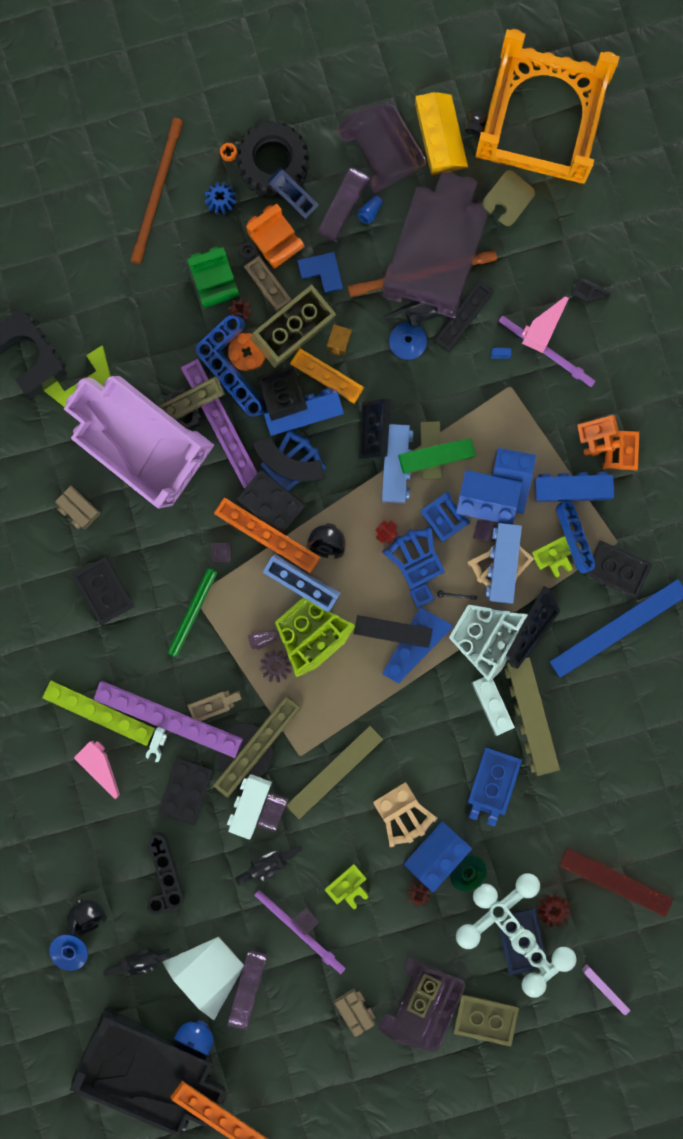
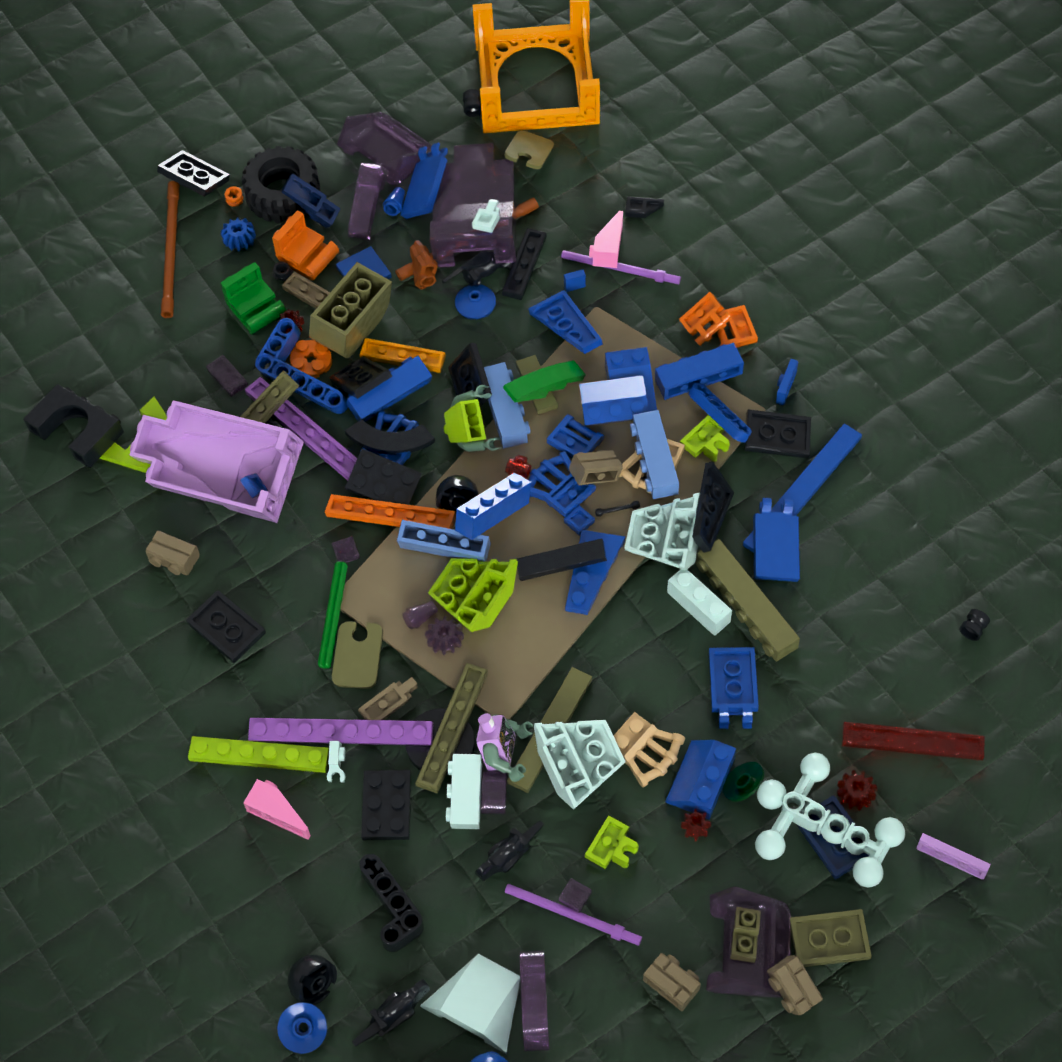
camera: 20 degrees left, 25 degrees down
pearl gold brick [327,325,352,356] -> none
yellow slope [415,92,468,176] -> none
clear purple tile [473,520,497,542] -> none
none -> black plate [157,150,230,197]
none -> clear purple plate [206,355,248,397]
none -> blue tile [240,473,268,498]
none -> olive piece [332,622,383,689]
none -> blue tile [400,142,448,219]
none -> dark orange rock [410,241,438,289]
none -> lime torso [443,385,502,452]
none -> blue brick [455,473,531,540]
none -> light aqua plate [472,199,500,233]
none -> torso [476,713,533,782]
none -> blue wing [528,290,603,354]
none -> light aqua wedge [534,720,626,810]
none -> dark tan brick [569,450,623,486]
none -> blue tile [753,498,800,582]
none -> dark tan brick [767,955,823,1015]
none -> blue plate [776,359,798,406]

